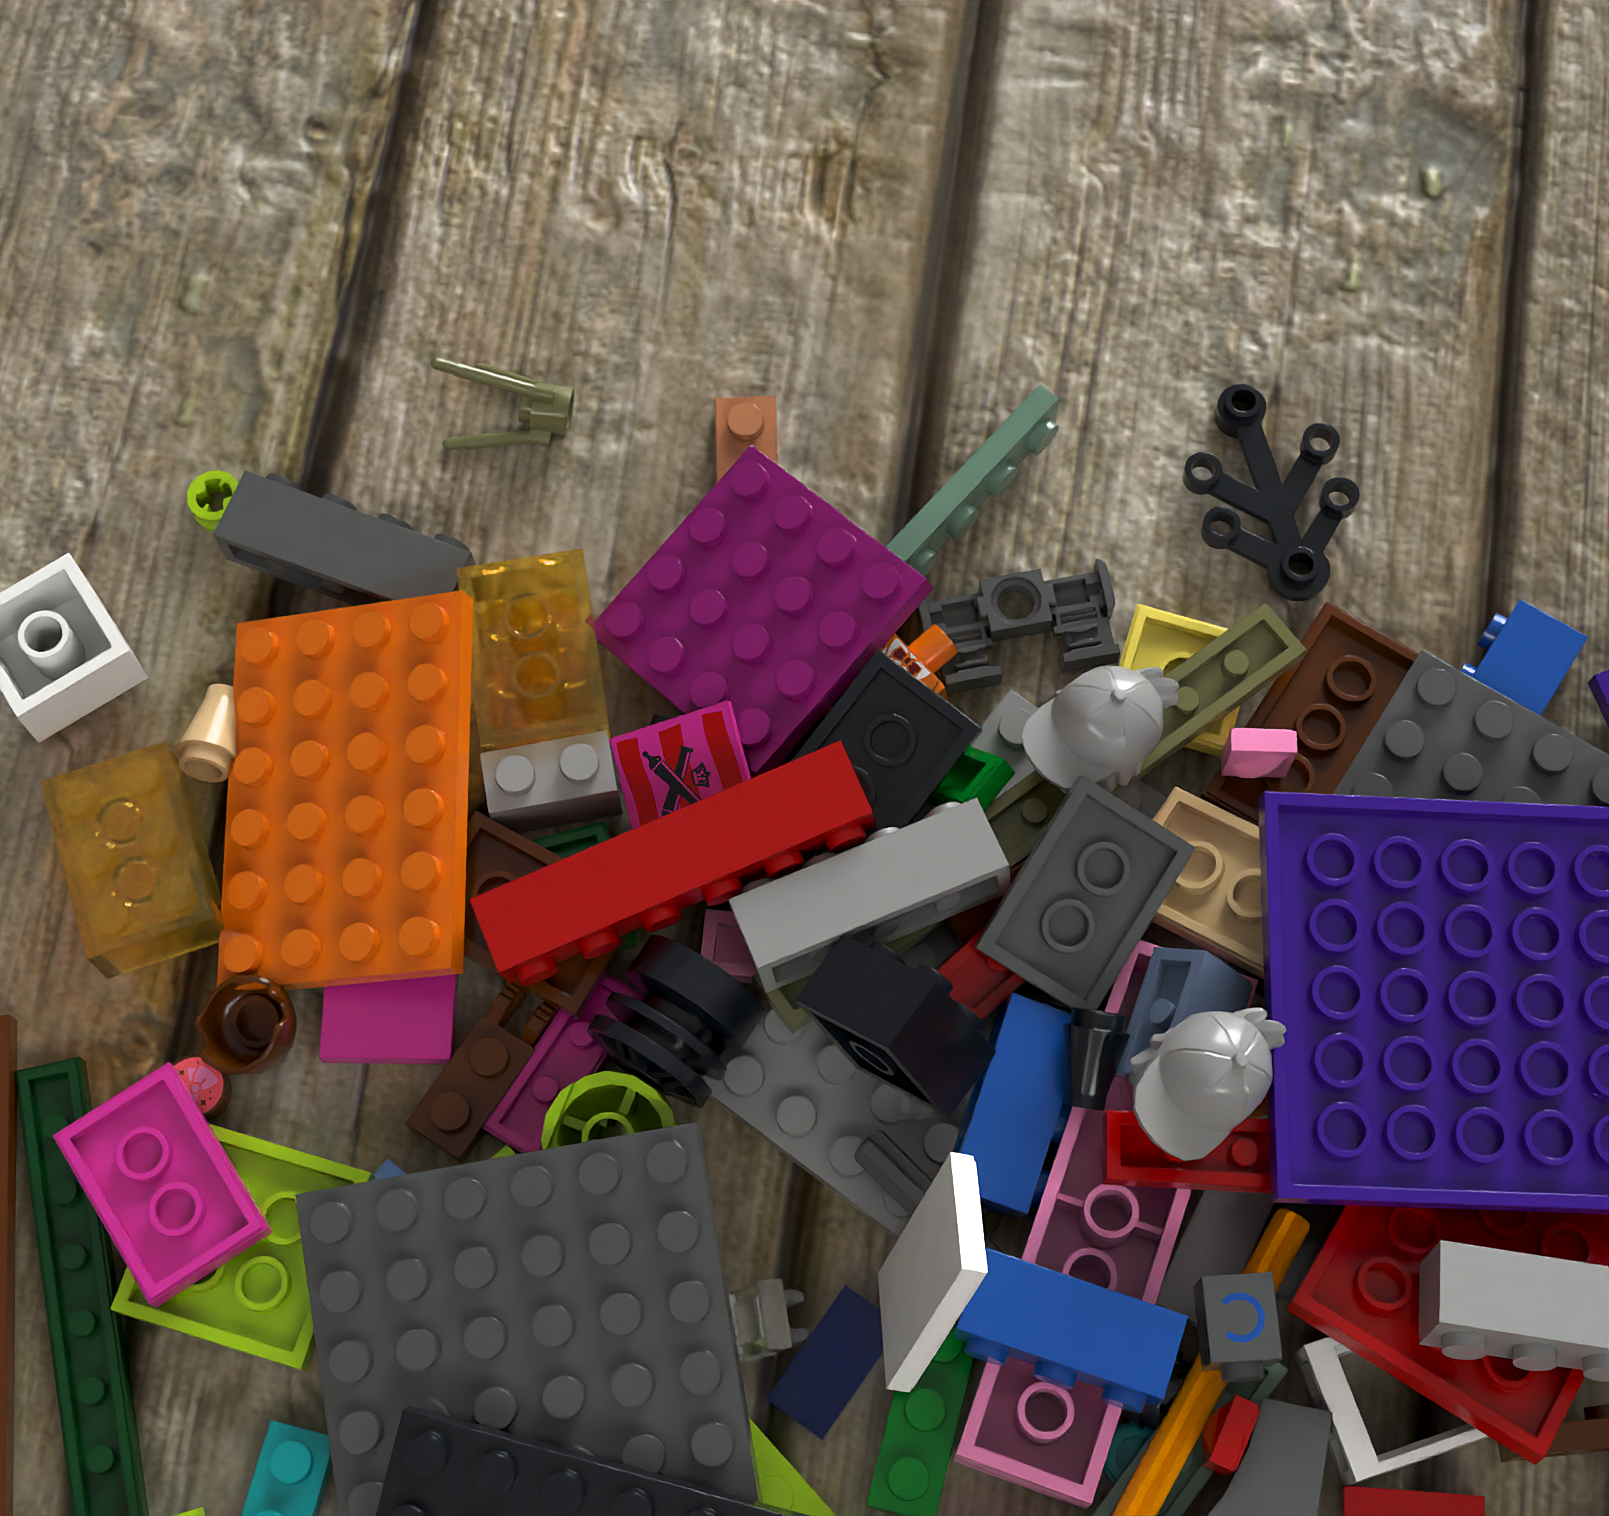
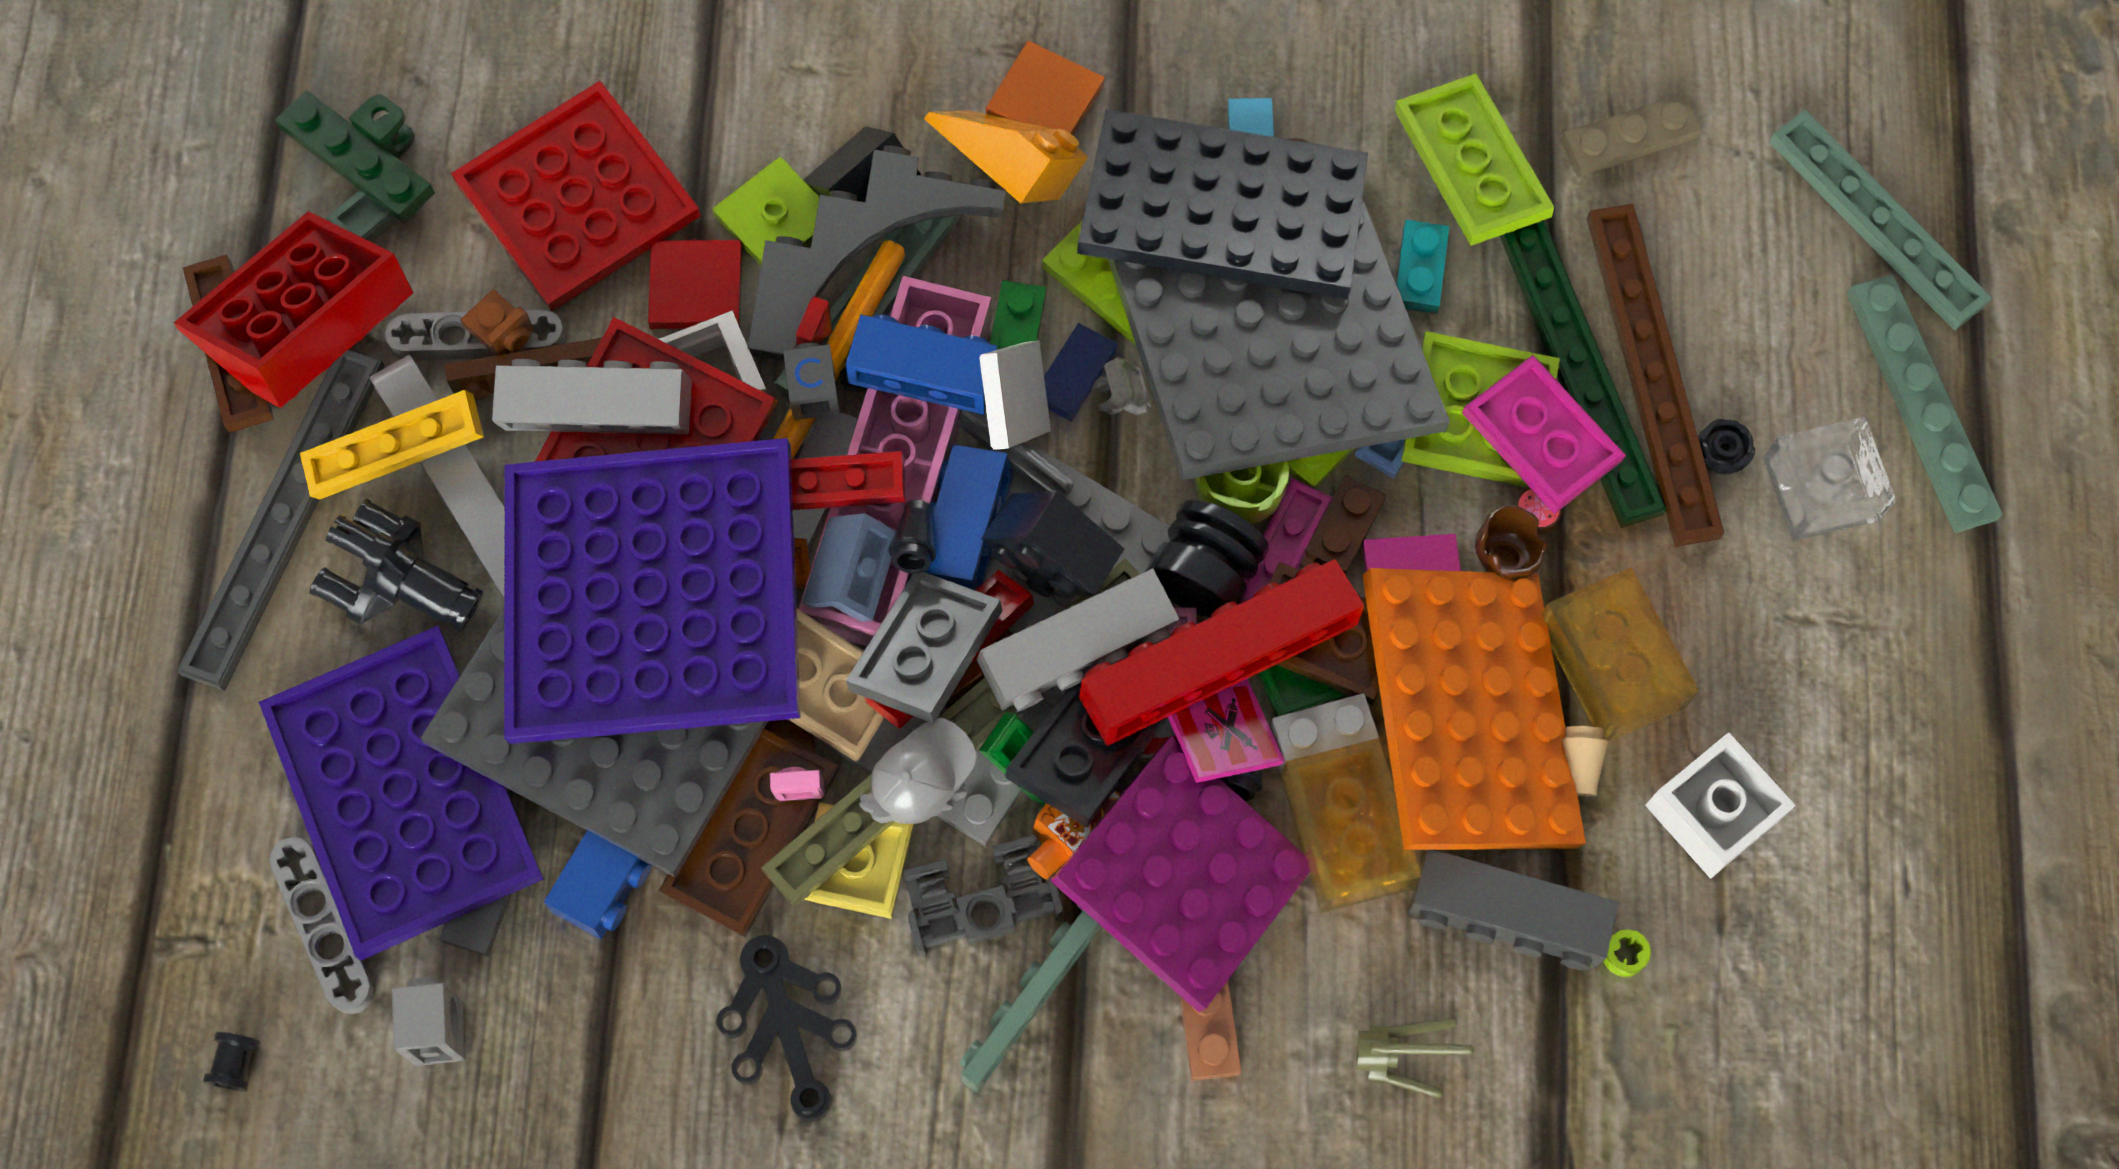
camera: 170 degrees right, 0 degrees up
light grey hair [1129,1007,1287,1161] -> none

